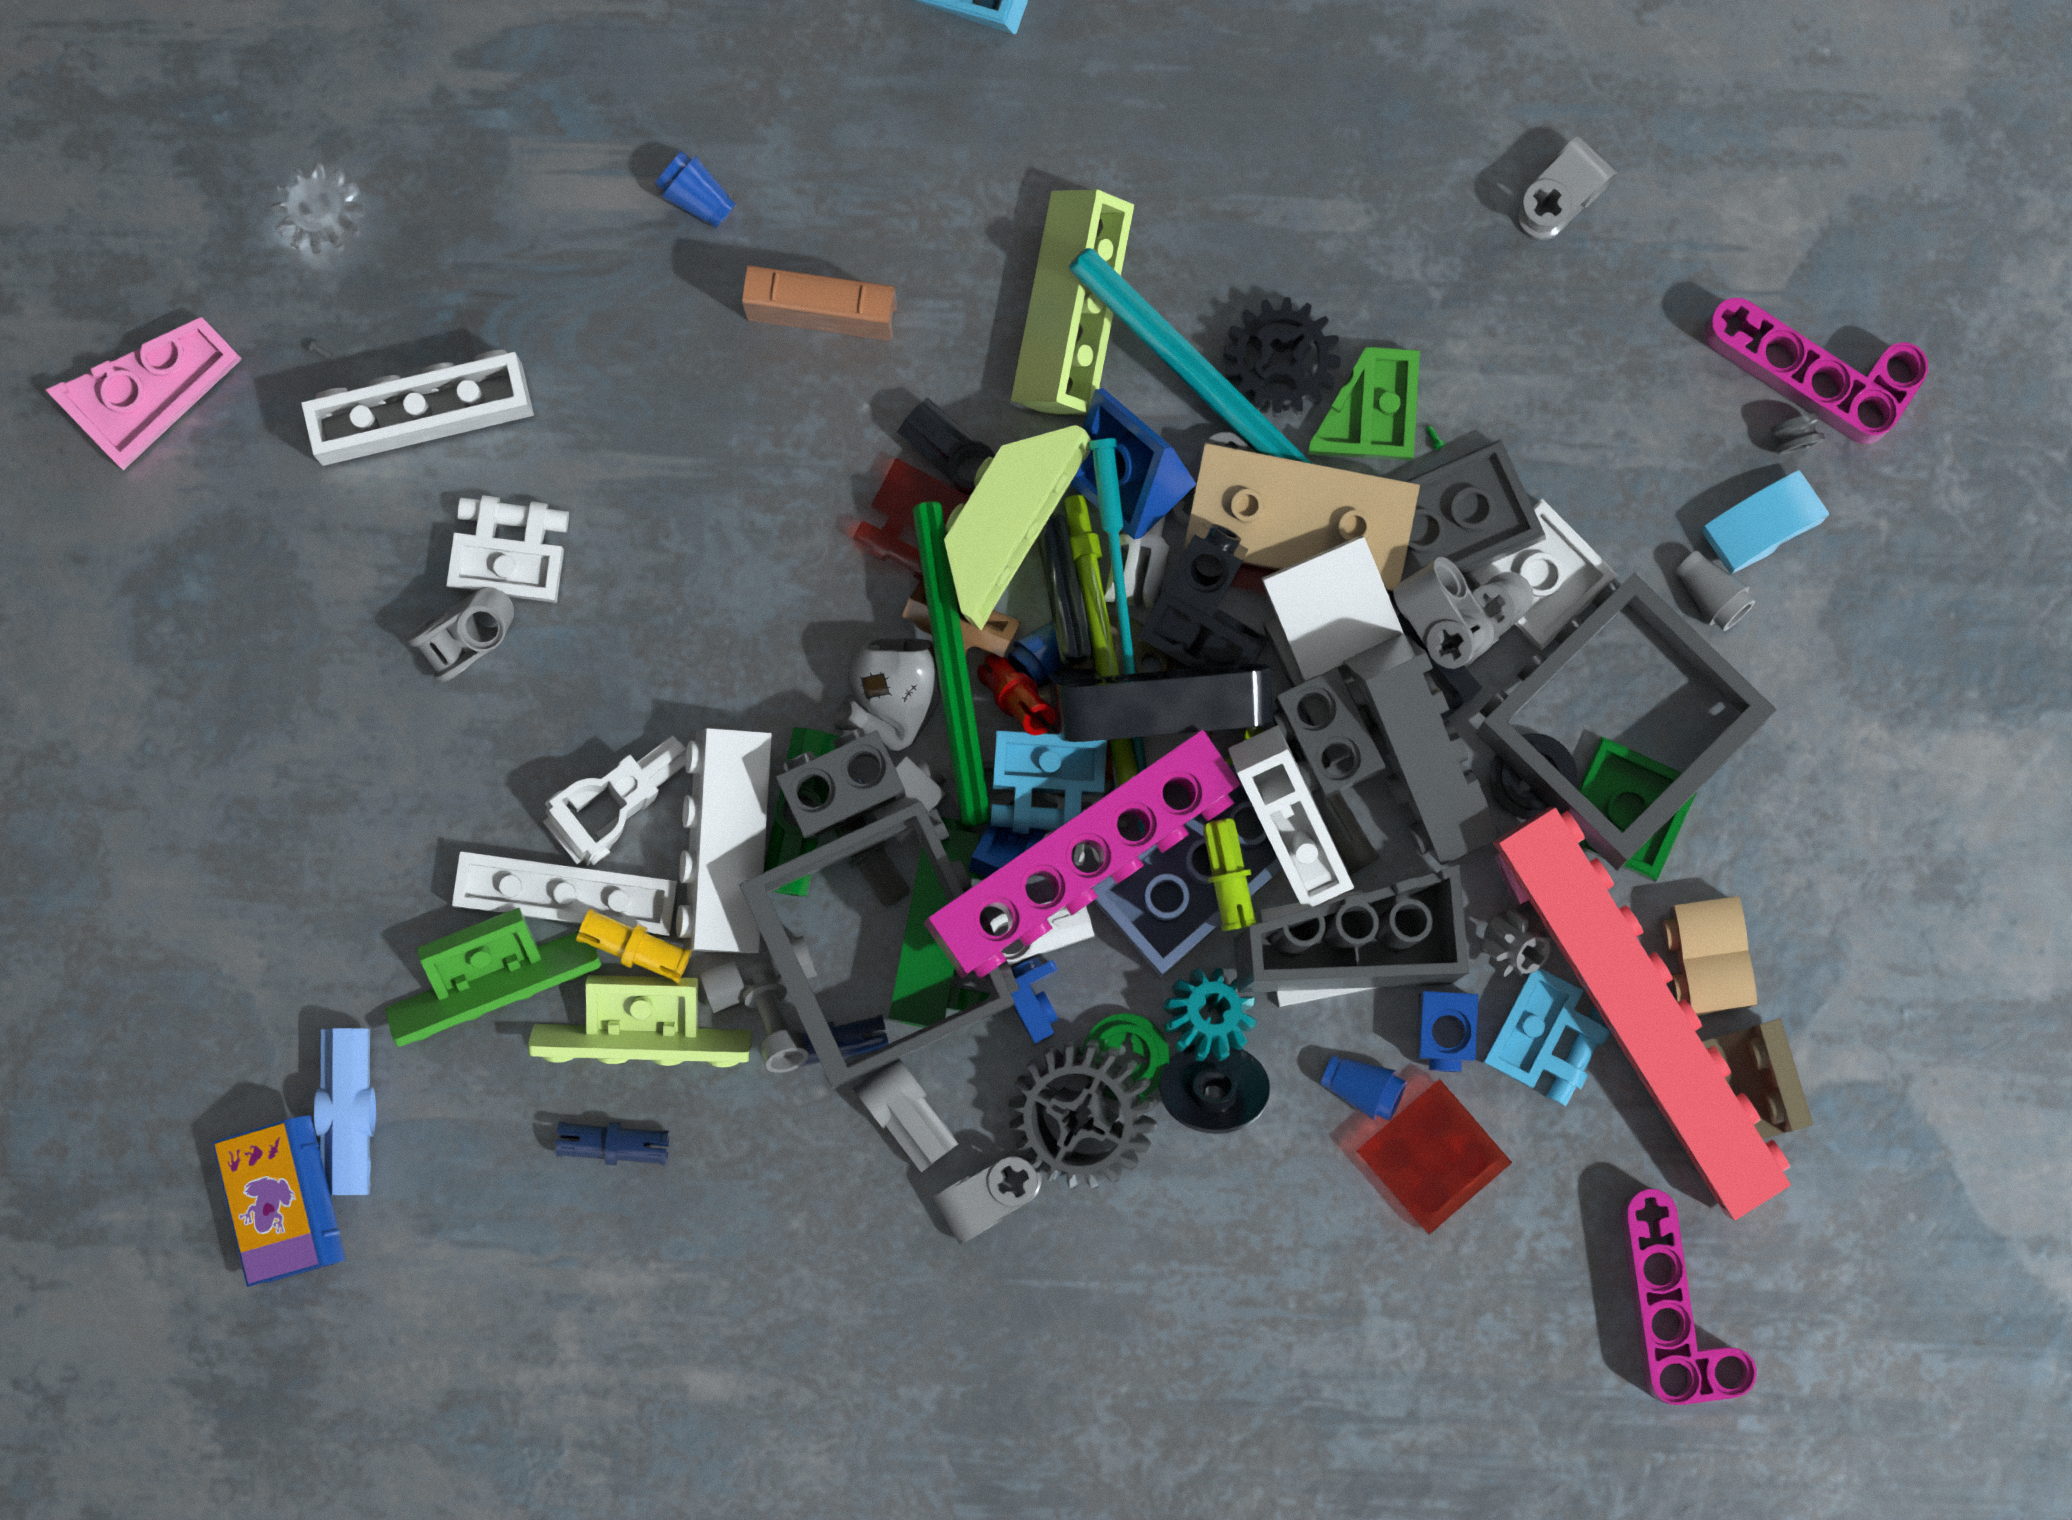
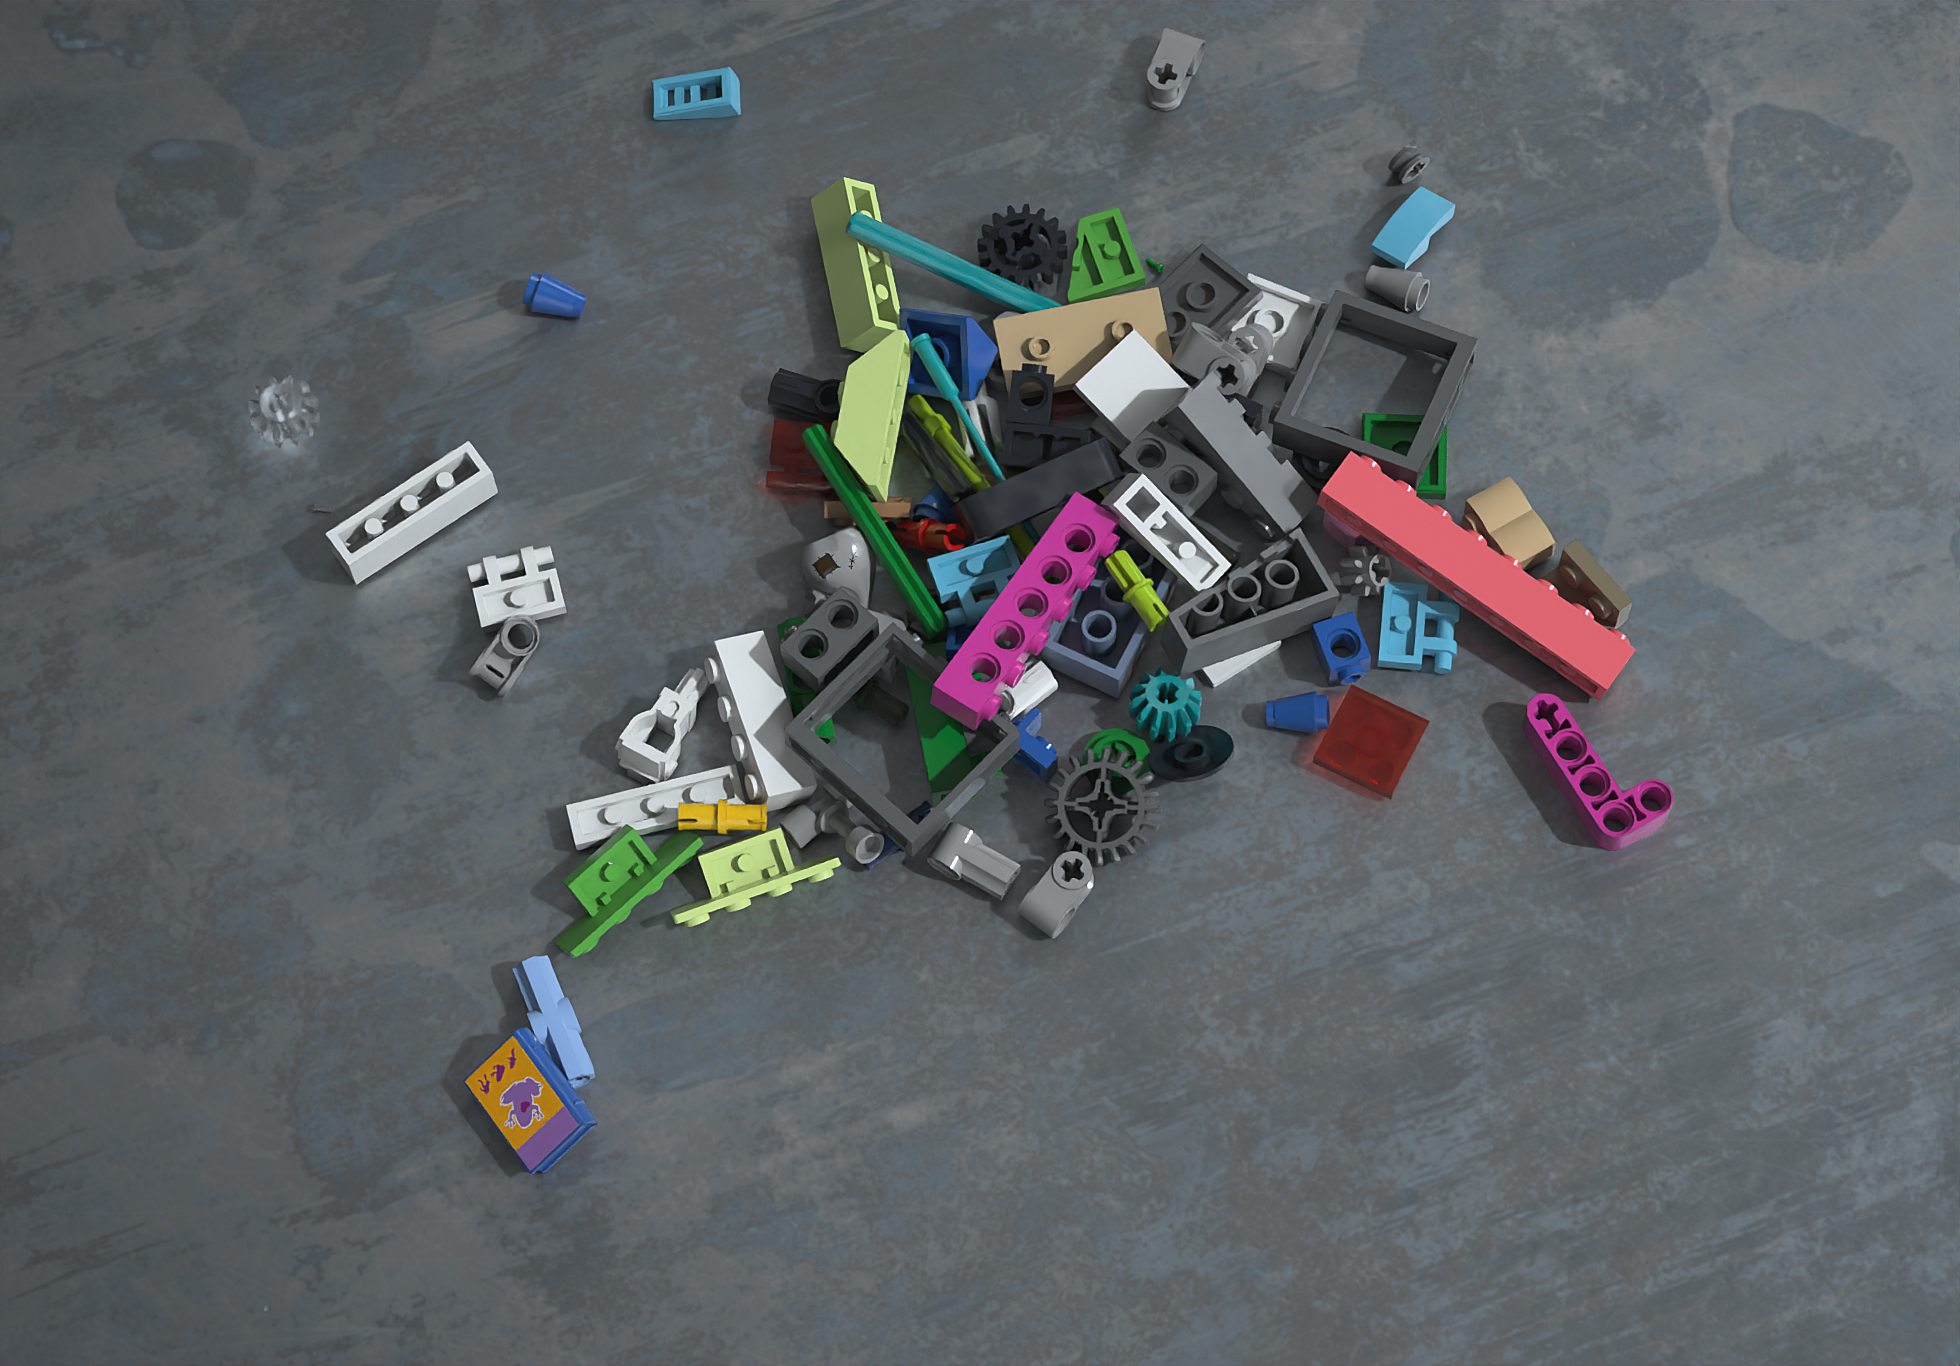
camera: 20 degrees left, 15 degrees down
bright pink wing [46,317,242,471] -> none
dark blue pin [556,1121,670,1166] -> none
nougat piece [742,265,897,341] -> none
dark pink beam [1705,298,1928,444] -> none

